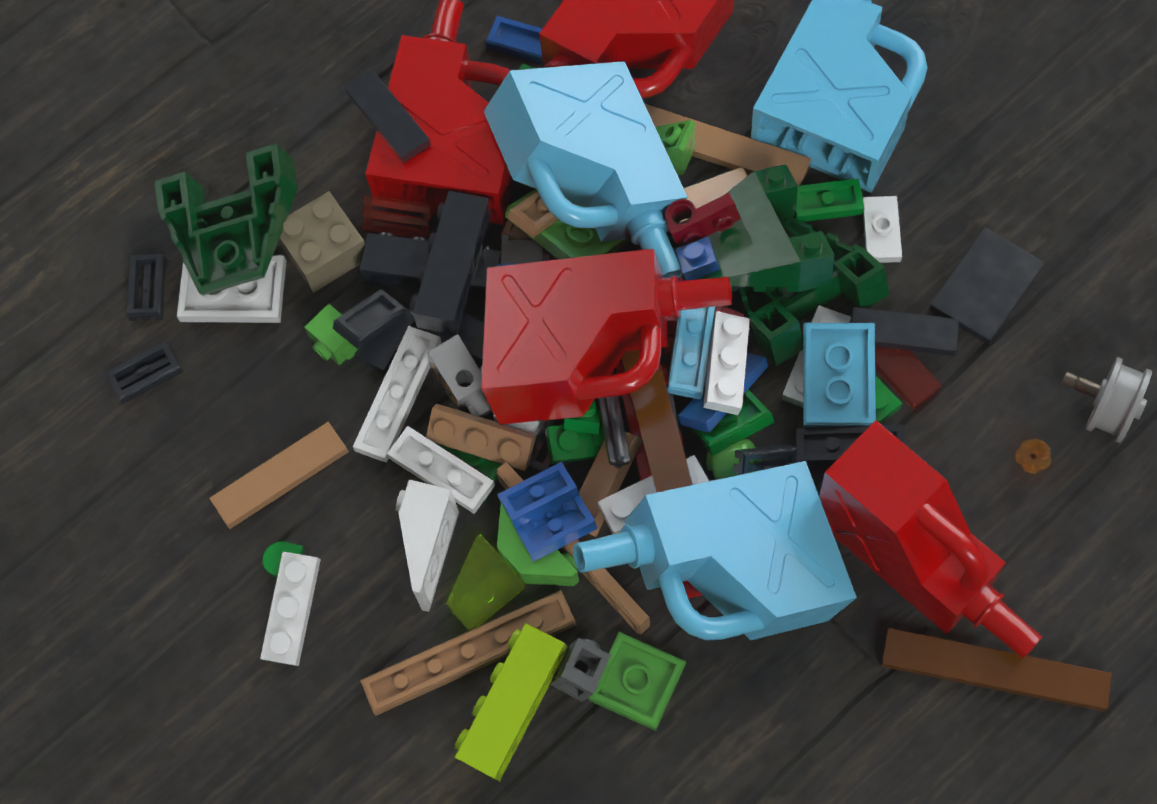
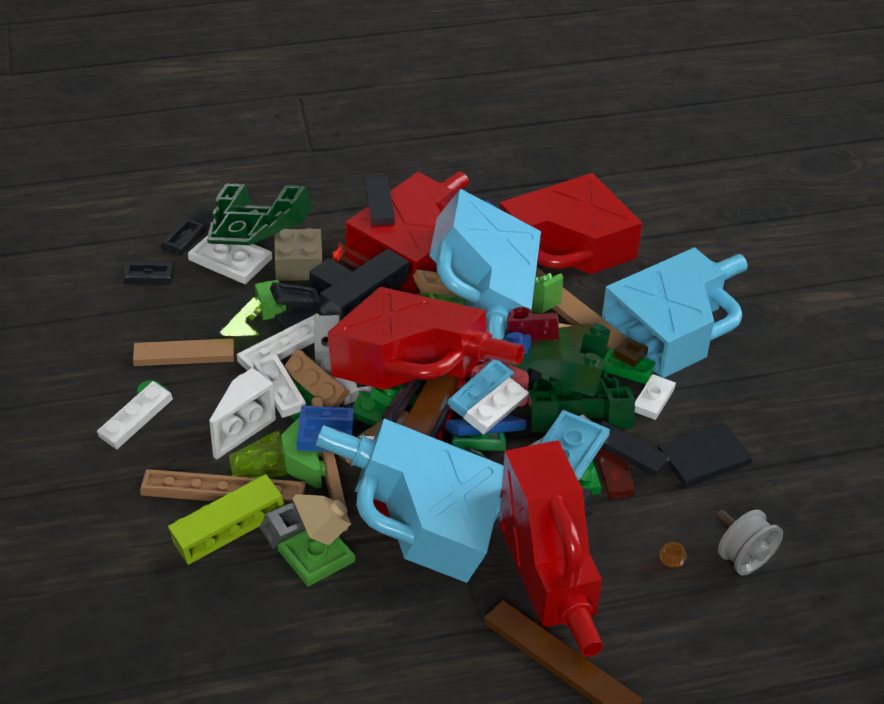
camera: 20 degrees right, 25 degrees down
none -> clear neon green slope [220,297,262,336]
none -> tan slope [293,494,351,545]
none -> dark brown plate [613,337,649,368]

